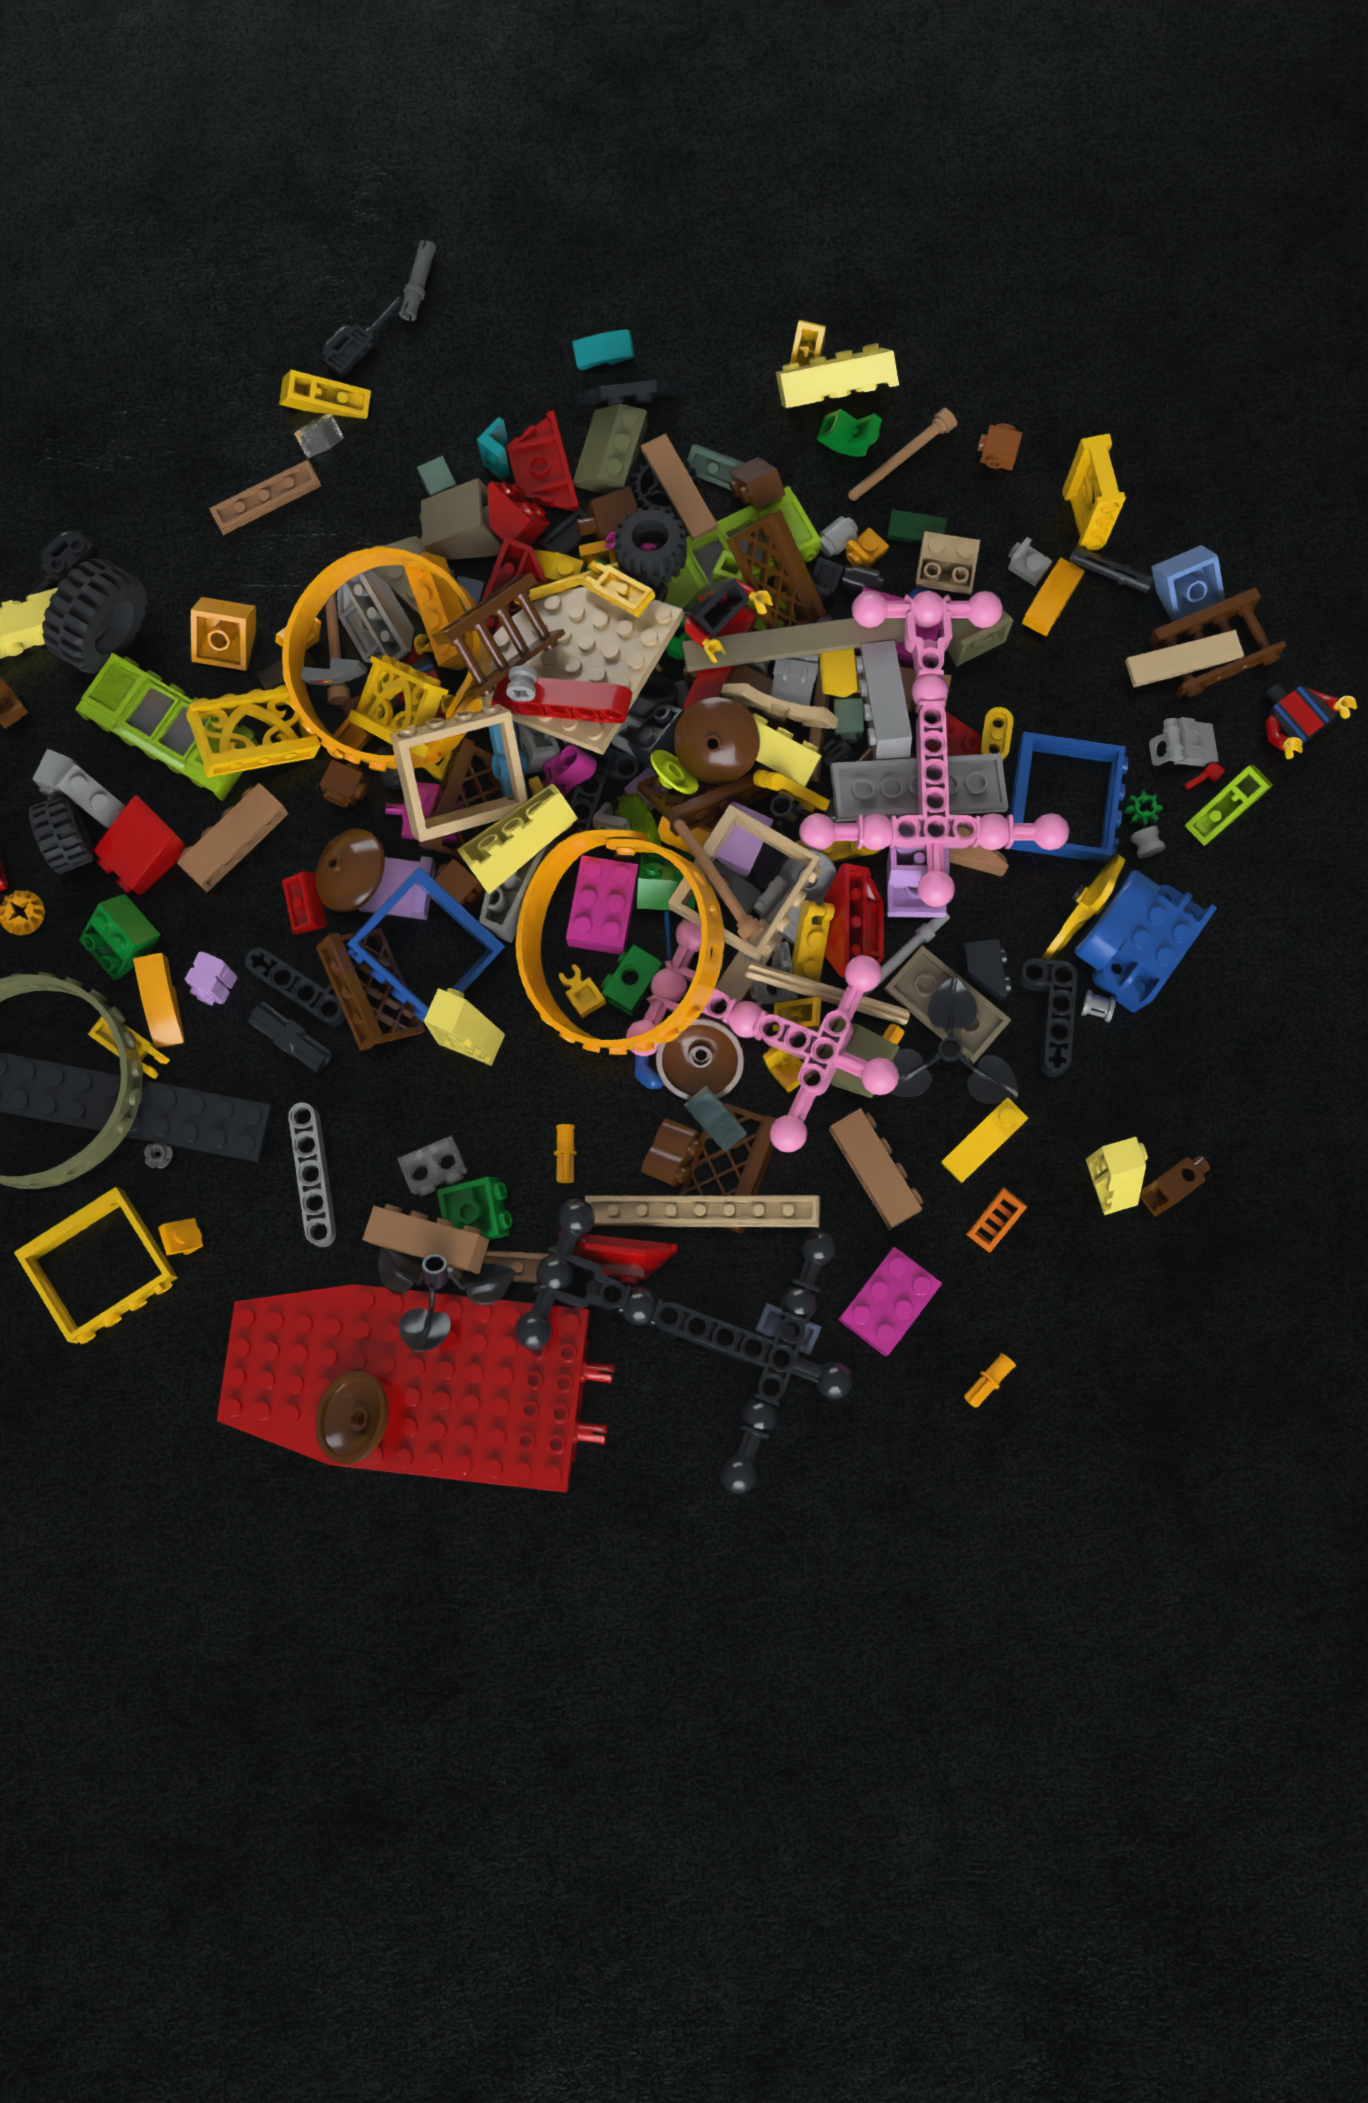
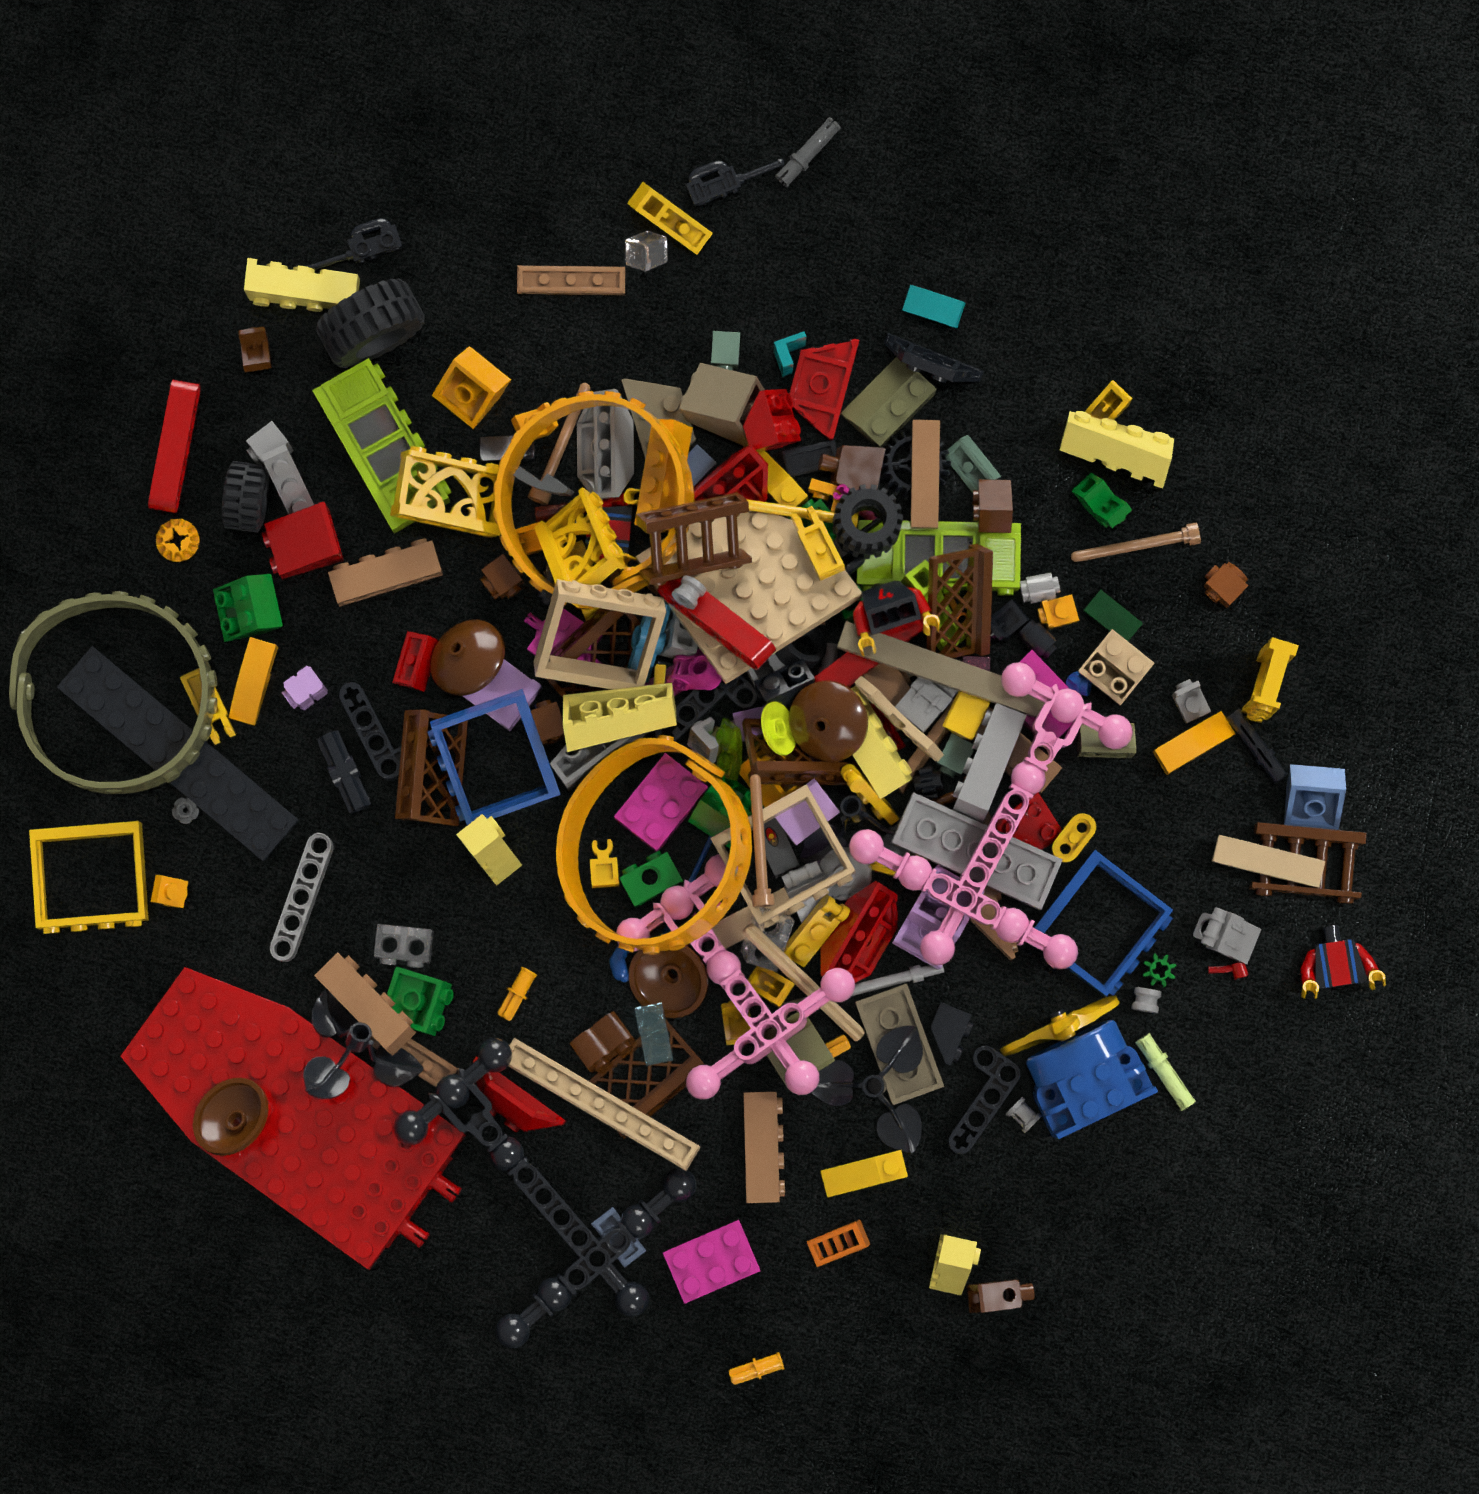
camera: 25 degrees right, 5 degrees up
lime slope [1185,765,1273,846] -> none
none -> yellowish green pin [1135,1033,1196,1111]

